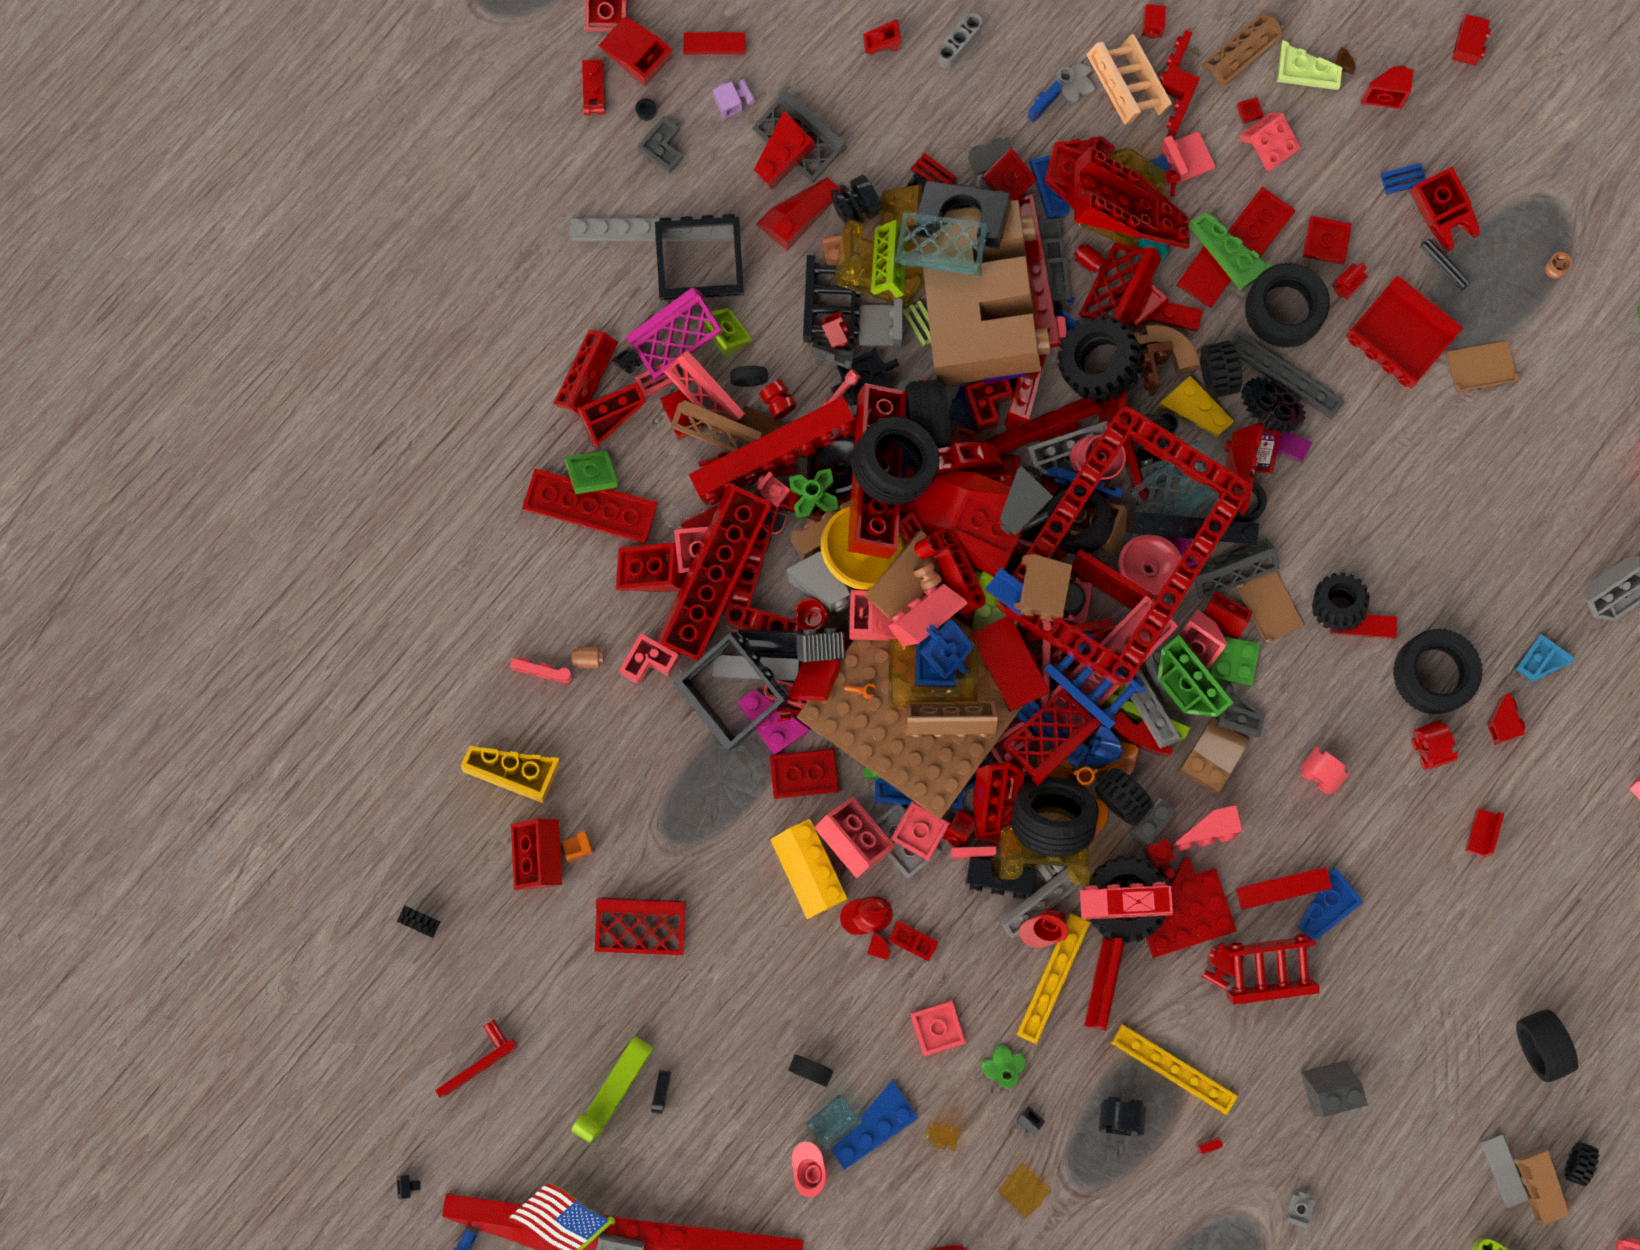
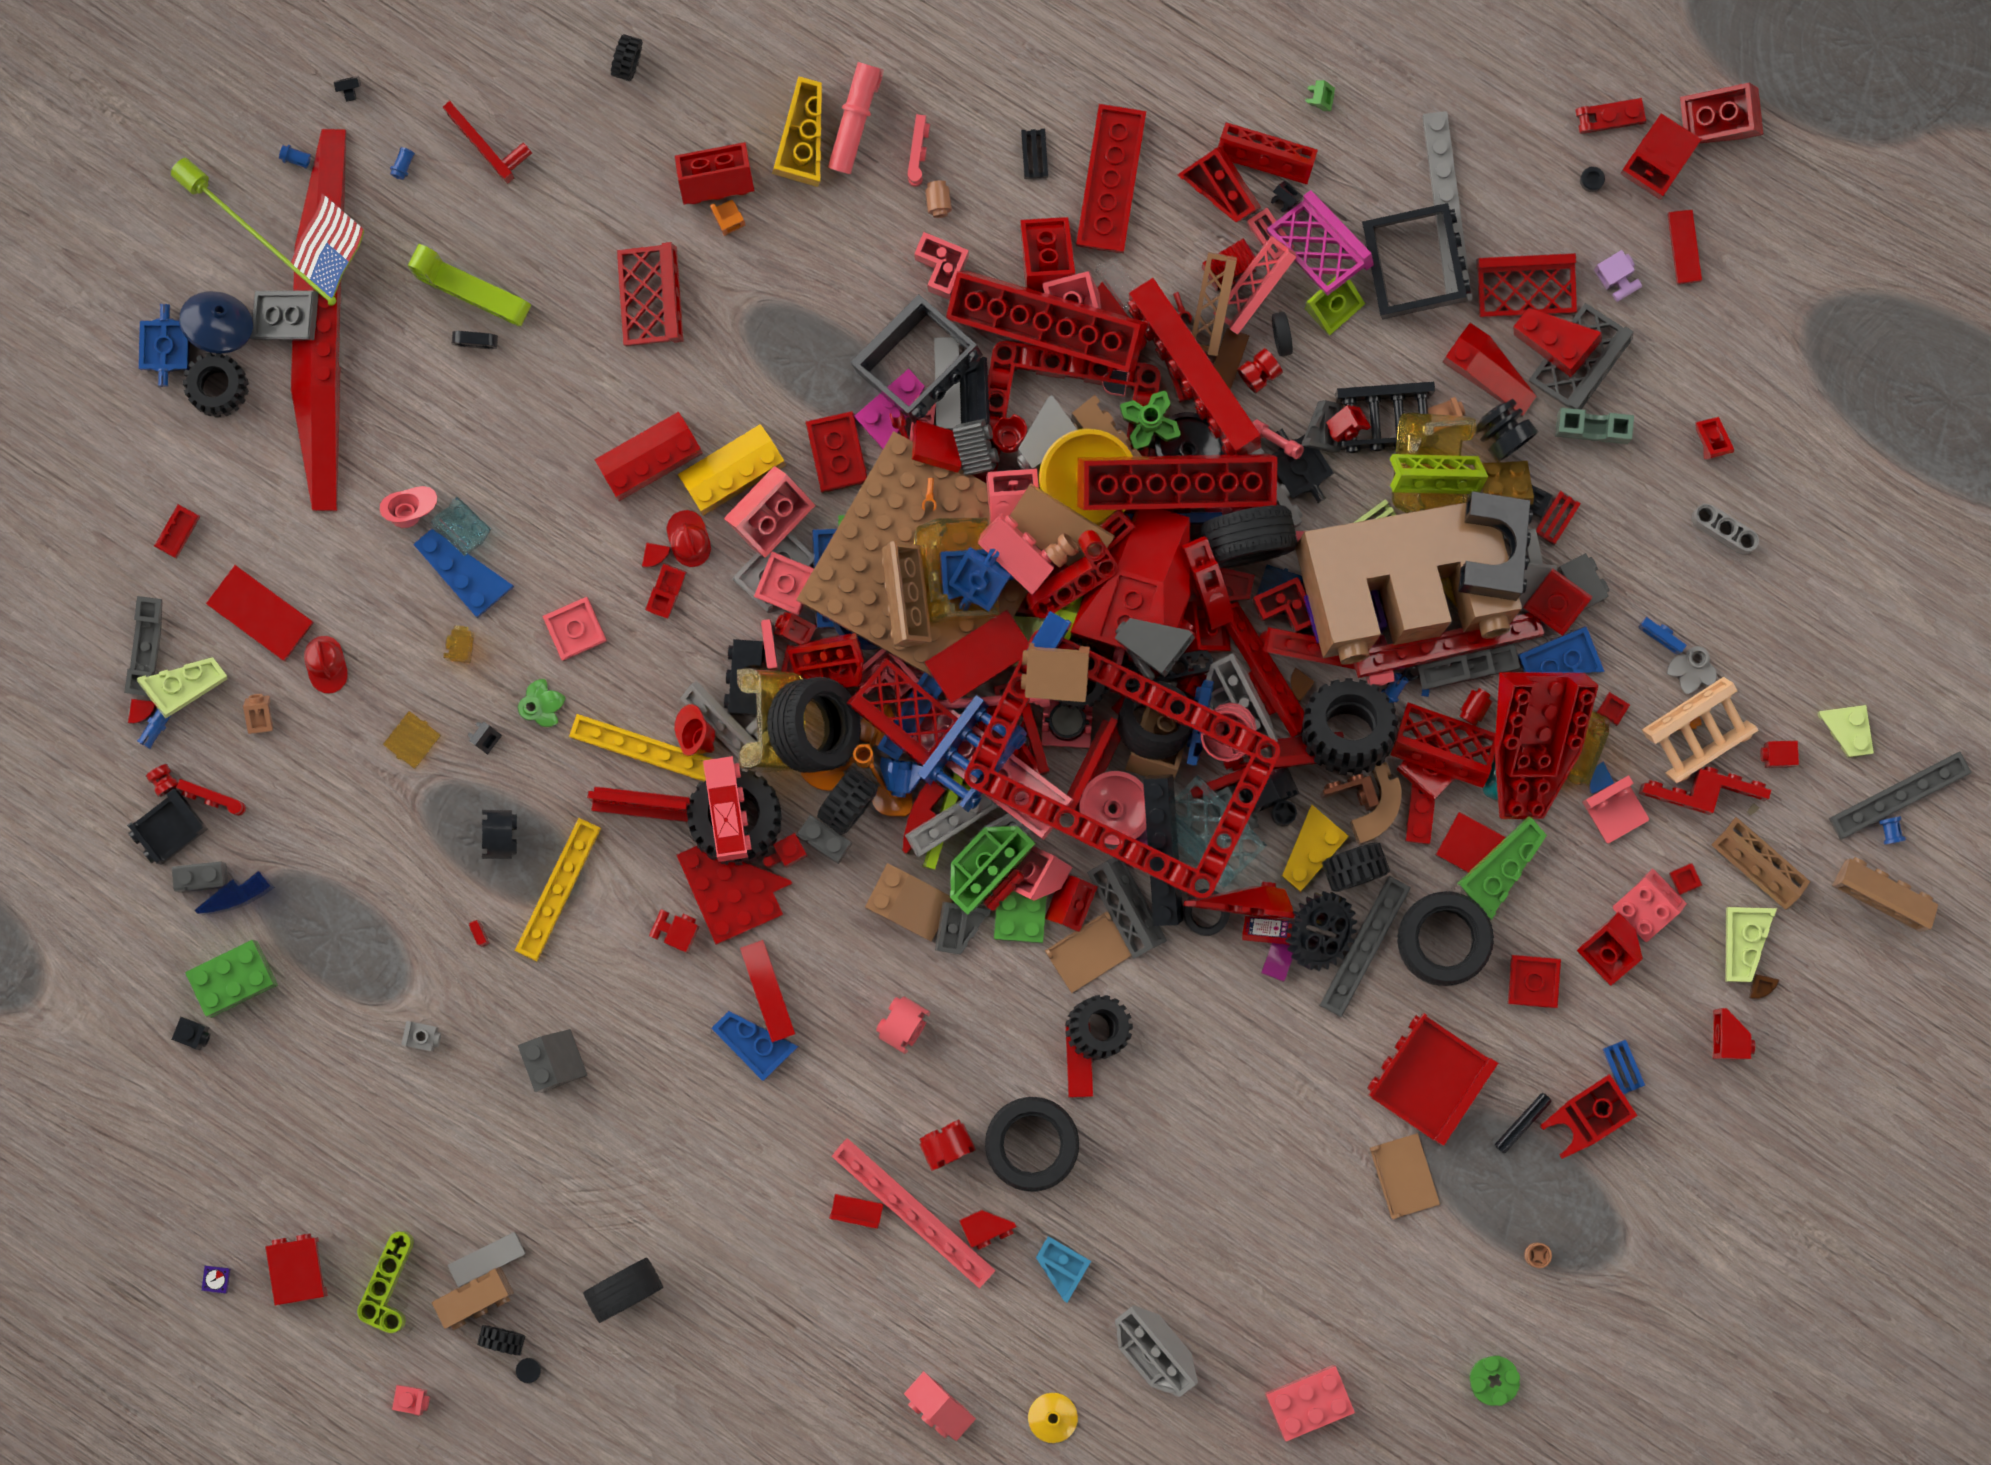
camera: 85 degrees right, 5 degrees up
bright green plate [565,450,618,494] -> none
dark grey plate [637,116,683,173] -> none
coral bracket [756,471,790,508] -> none
black tyre [788,1054,834,1087] -> none
black tyre [851,417,940,505] -> none
light grey bracket [859,298,902,347] -> none
clear light blue fence [894,212,988,277] -> none
red wing [1044,137,1099,209] -> none
red hand [1165,170,1181,197] -> none
coral slope [1171,805,1242,852] -> none
red fence [1223,934,1320,1005] -> none
red tile [1227,187,1296,258] -> none
red brick [1332,263,1369,300] -> none
red brick [1451,14,1491,66] -> none
none -> blue pin [390,147,415,180]
none -> black tile [516,1358,541,1383]
none -> red slope [594,411,703,502]
none -> coral piece [828,62,884,174]
none -> coral plate [831,1138,996,1289]
none -> red axle [984,869,1024,911]
none -> black tile [1021,128,1048,179]
none -> reddish brown tile [1290,667,1315,702]
none -> bright green tile [1305,80,1335,111]
none -> red fence [1476,253,1577,317]
none -> sand green arch [1555,407,1634,444]
none -> red slope [1577,911,1643,986]

